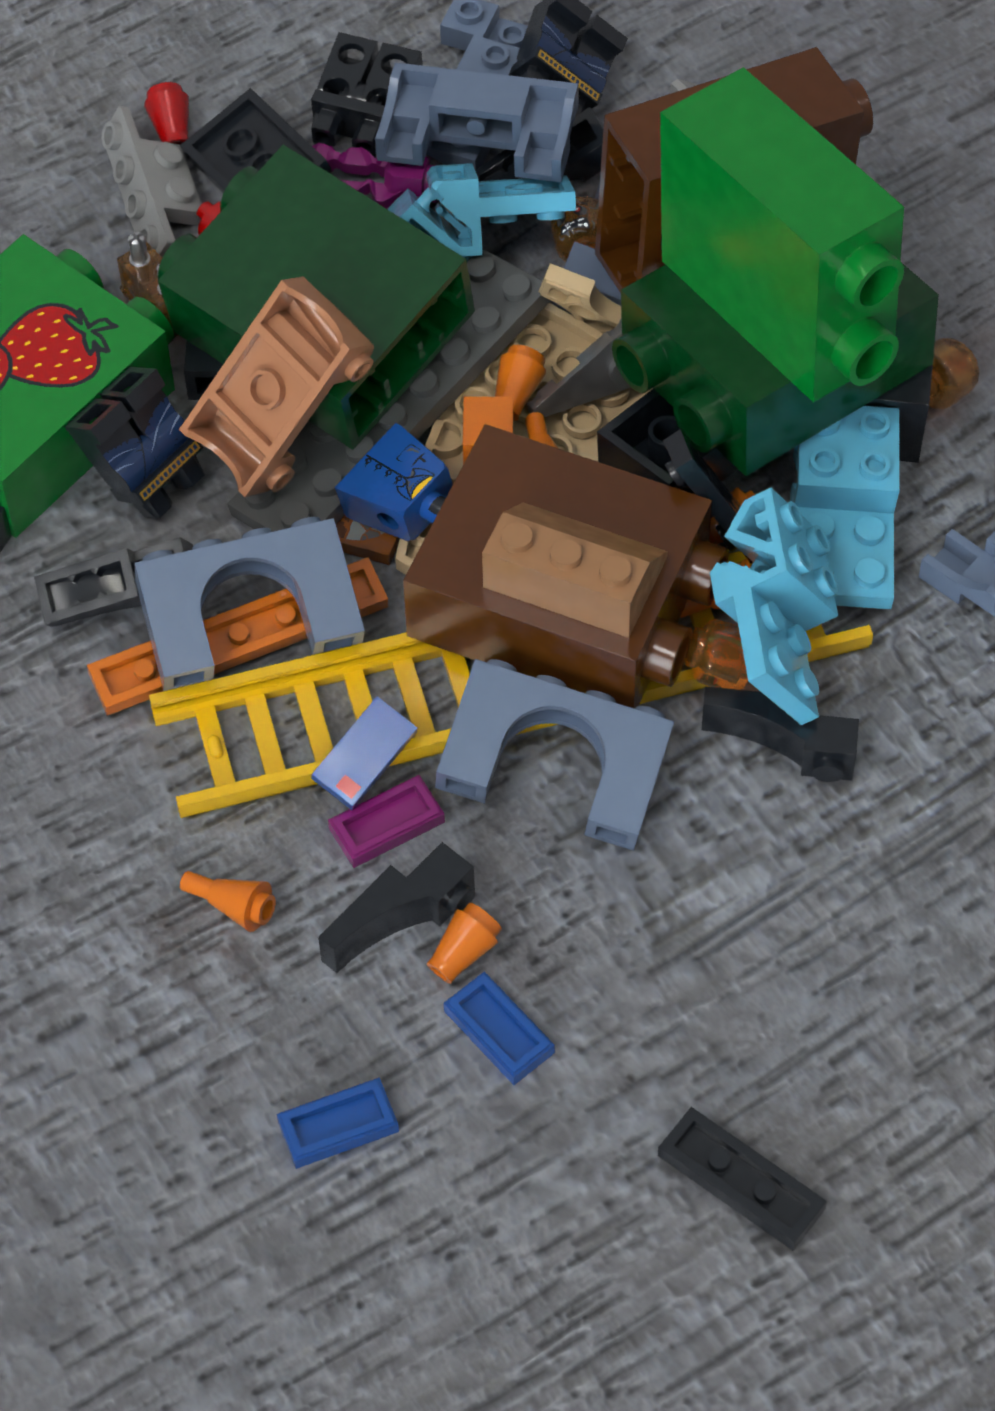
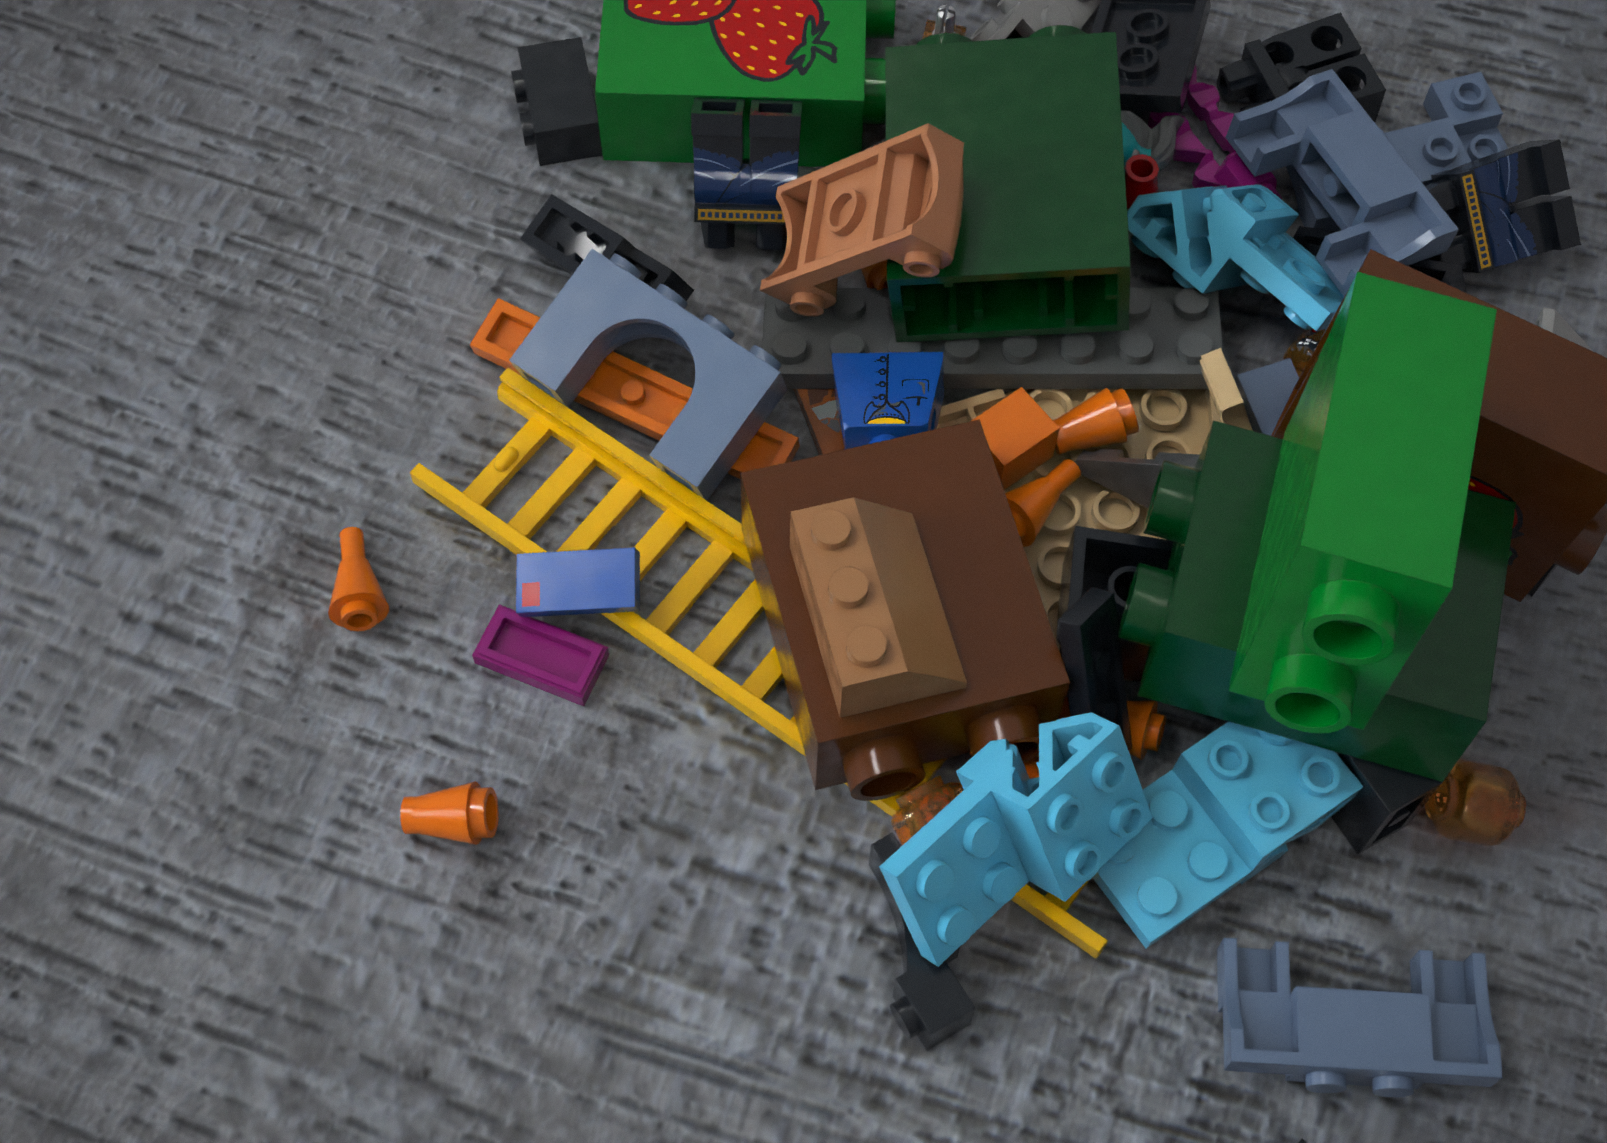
camera: 50 degrees right, 5 degrees up
blue tile [276,1077,399,1169] -> none
black slope [318,842,475,973] -> none
sand blue arch [435,659,675,851] -> none
blue tile [443,971,555,1085] -> none

